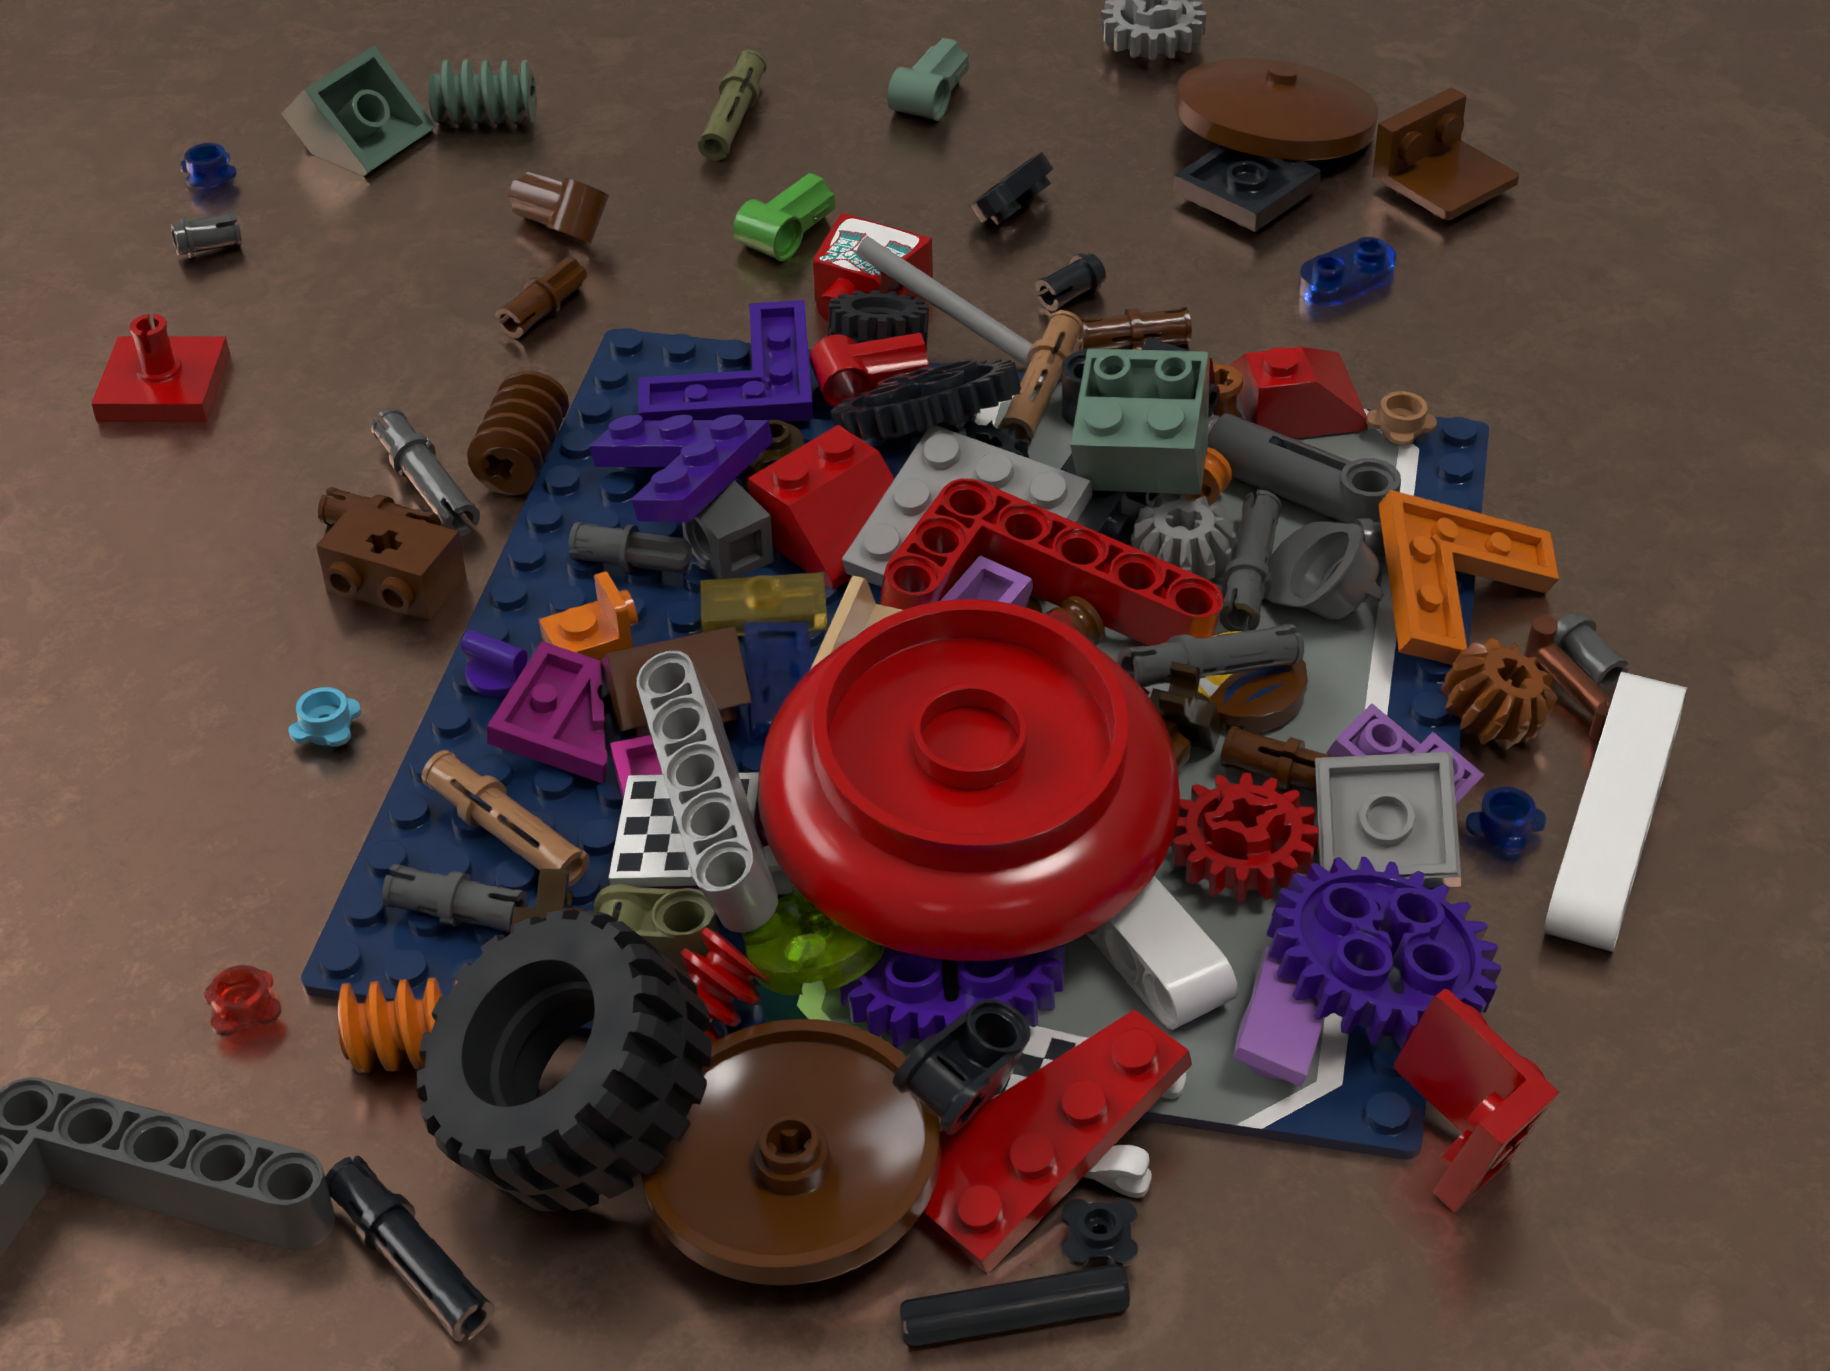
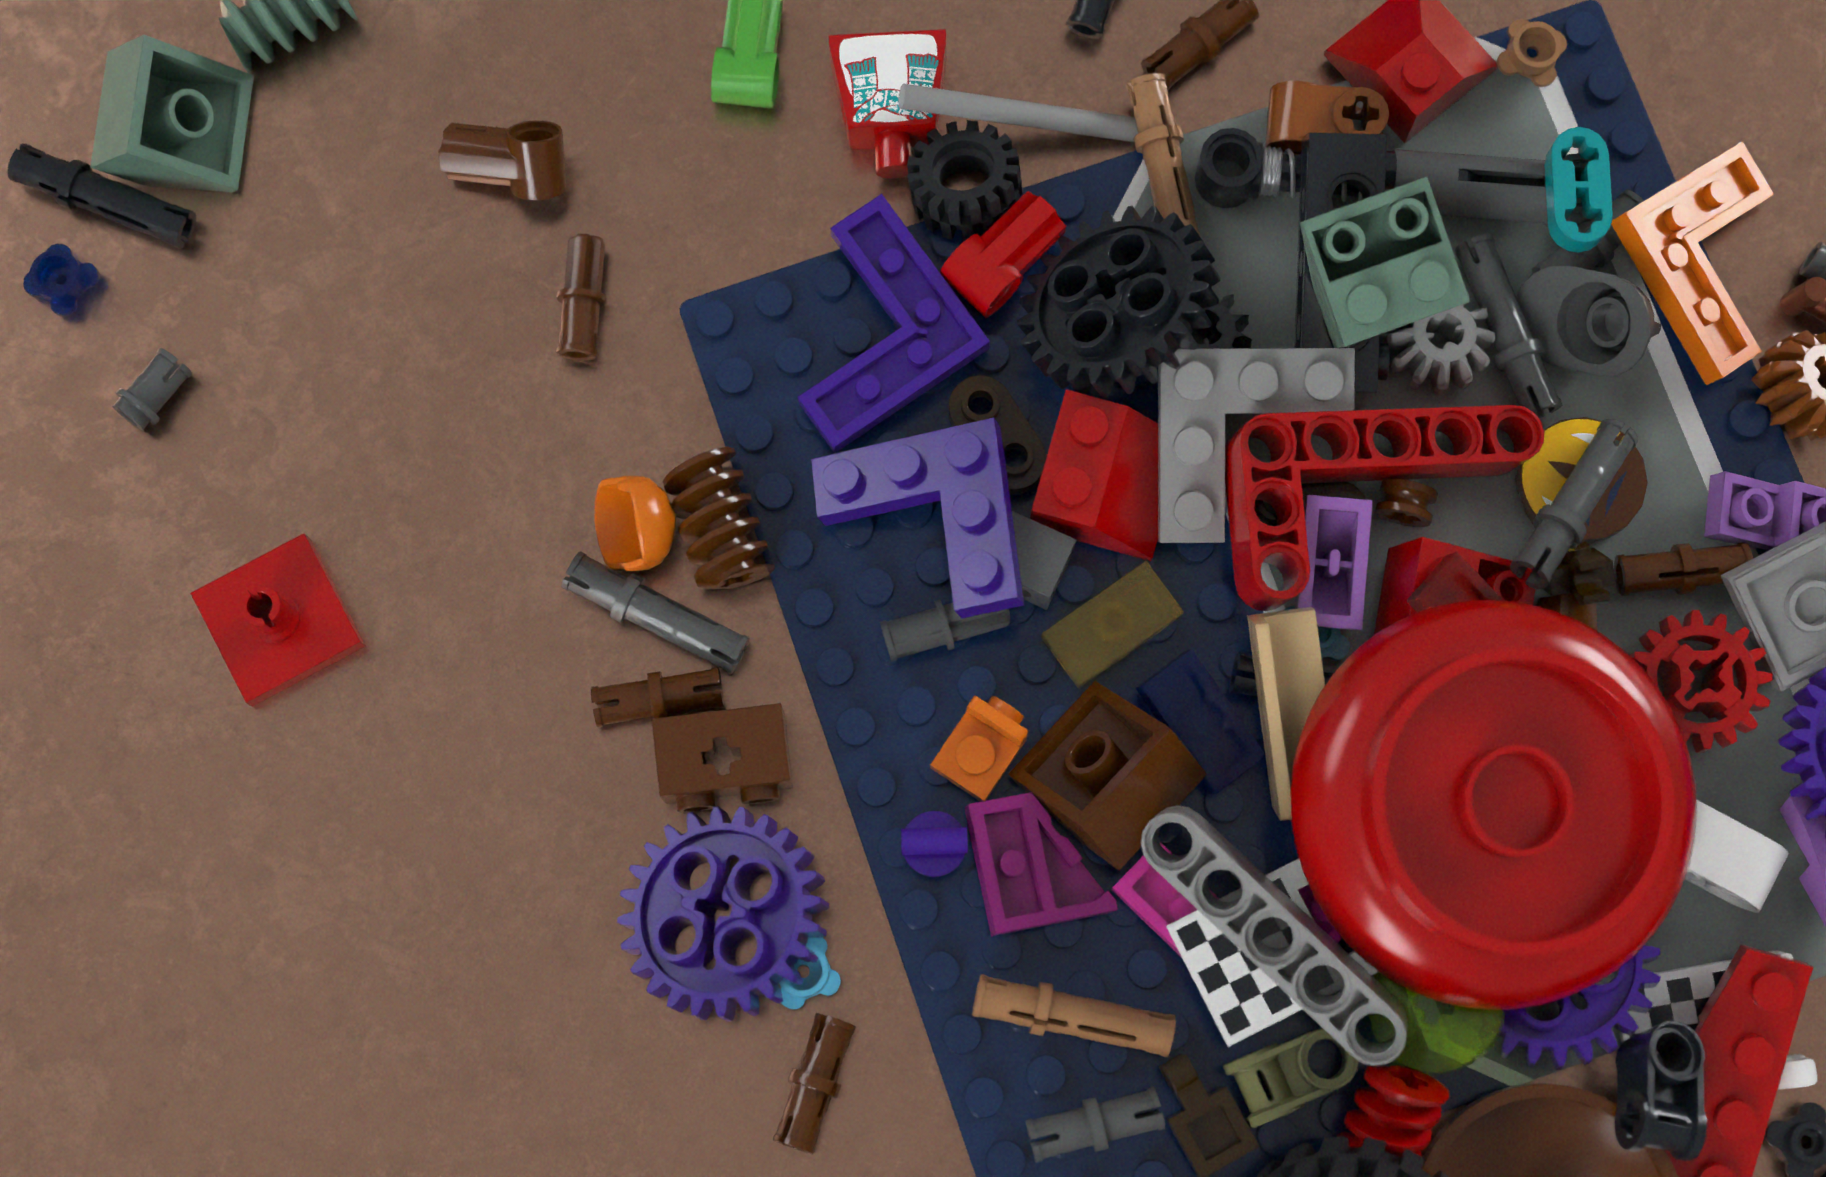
camera: 30 degrees left, 35 degrees up
none -> black pin [7,143,196,249]
none -> orange hair [594,476,676,571]
none -> dark purple gear [617,806,829,1022]
none -> reddish brown pin [773,1013,856,1154]
none -> teal beam [1544,127,1613,253]

